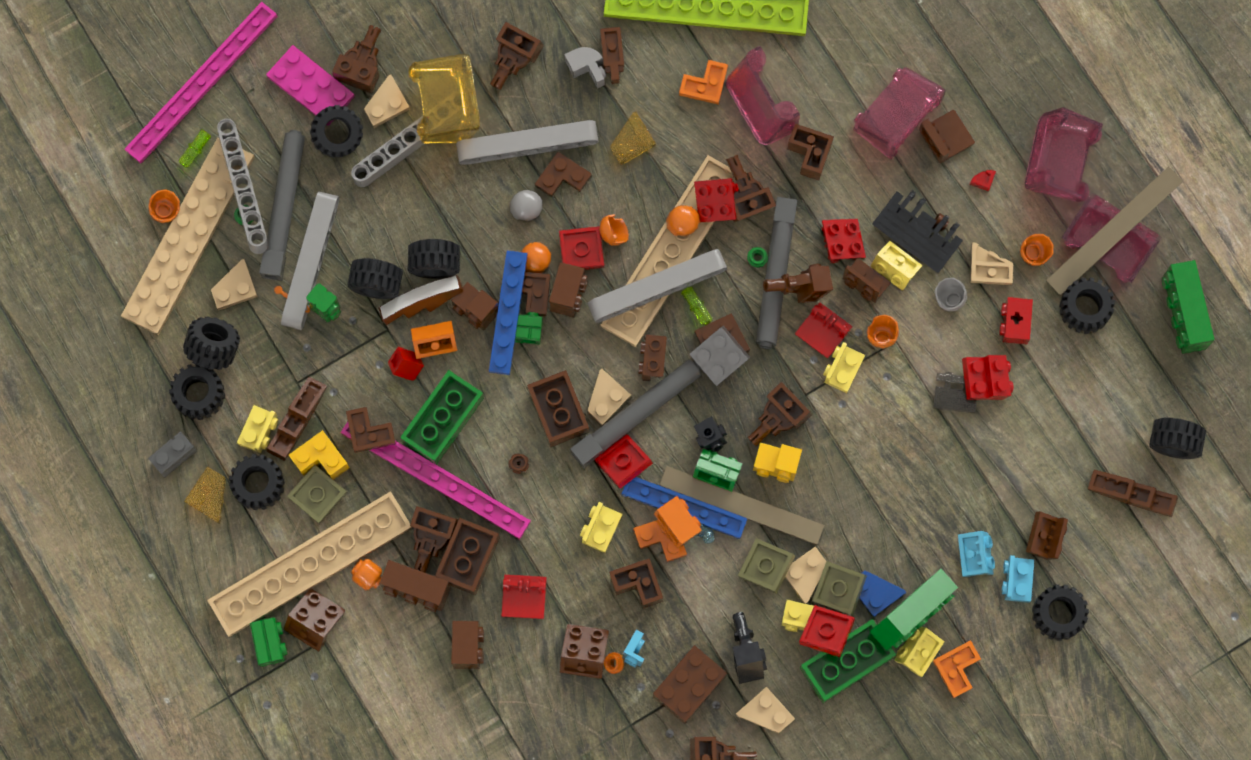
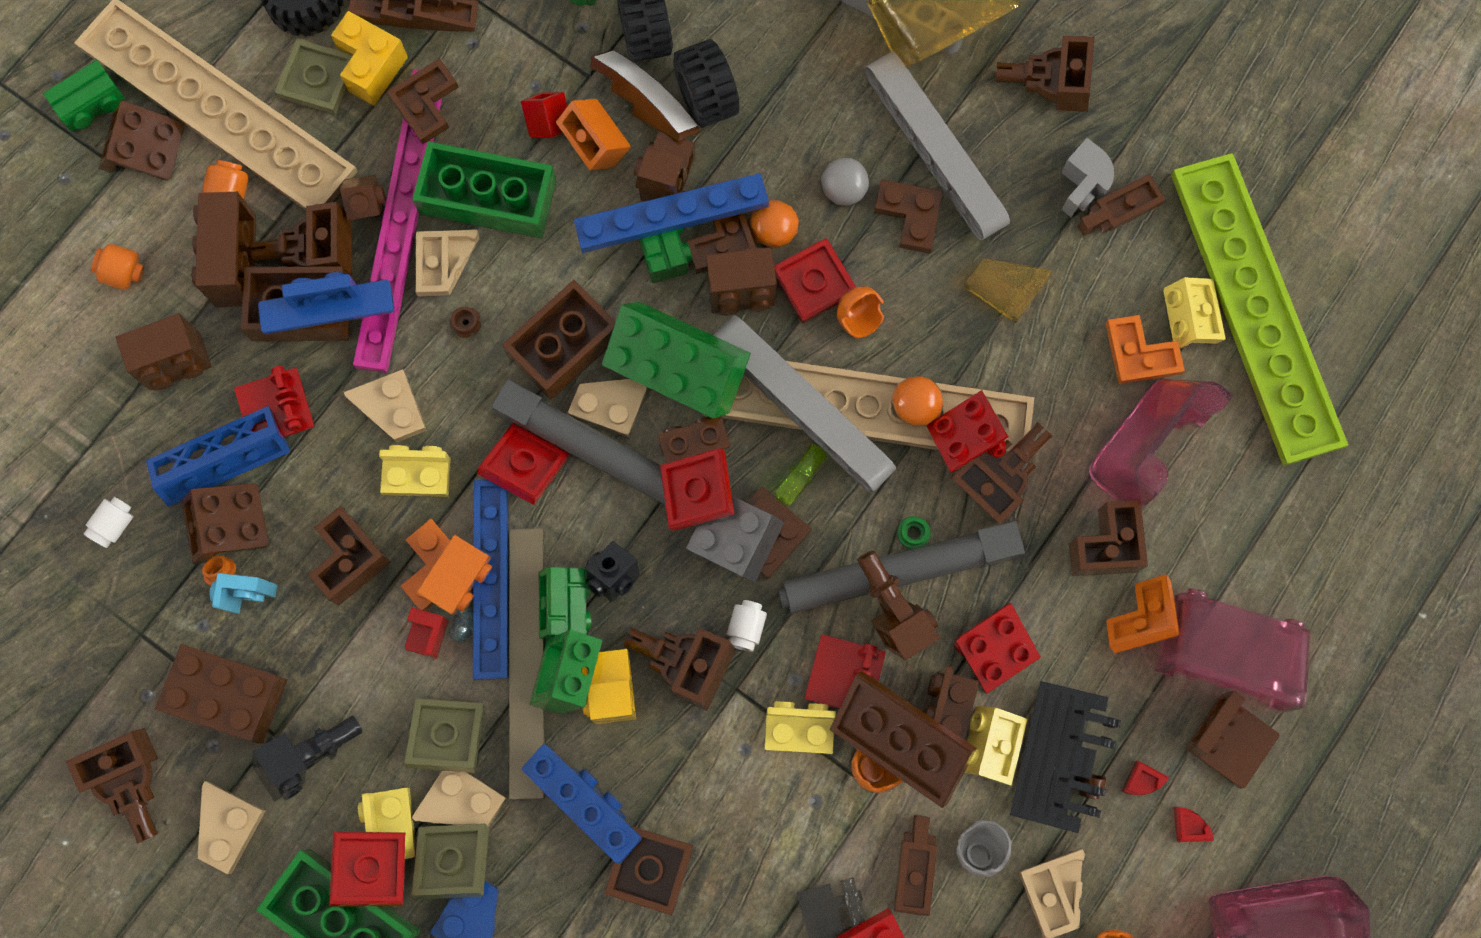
camera: 65 degrees right, 0 degrees up
none -> white brick [84,497,134,548]
none -> orange head [91,244,144,290]
none -> blue fence [146,406,291,507]
none -> blue bracket [258,272,394,334]
none -> reddish brown brick [340,174,386,220]
none -> tan wing [344,369,427,442]
none -> red panel [405,607,449,659]
none -> tan wing [416,230,479,296]
none -> blue bracket [522,744,642,864]
none -> green window [529,629,602,715]
none -> green brick [602,302,751,419]
none -> reddish brown brick [604,825,694,916]
none -> red plate [660,448,734,531]
none -> white brick [726,600,767,652]
none -> reddish brown tile [829,671,977,808]
none -> reddish brown hinge [894,815,938,916]
none -> orange plate [1106,574,1179,654]
none -> red tile [1121,761,1169,795]
none -> light yellow bracket [1163,277,1226,348]

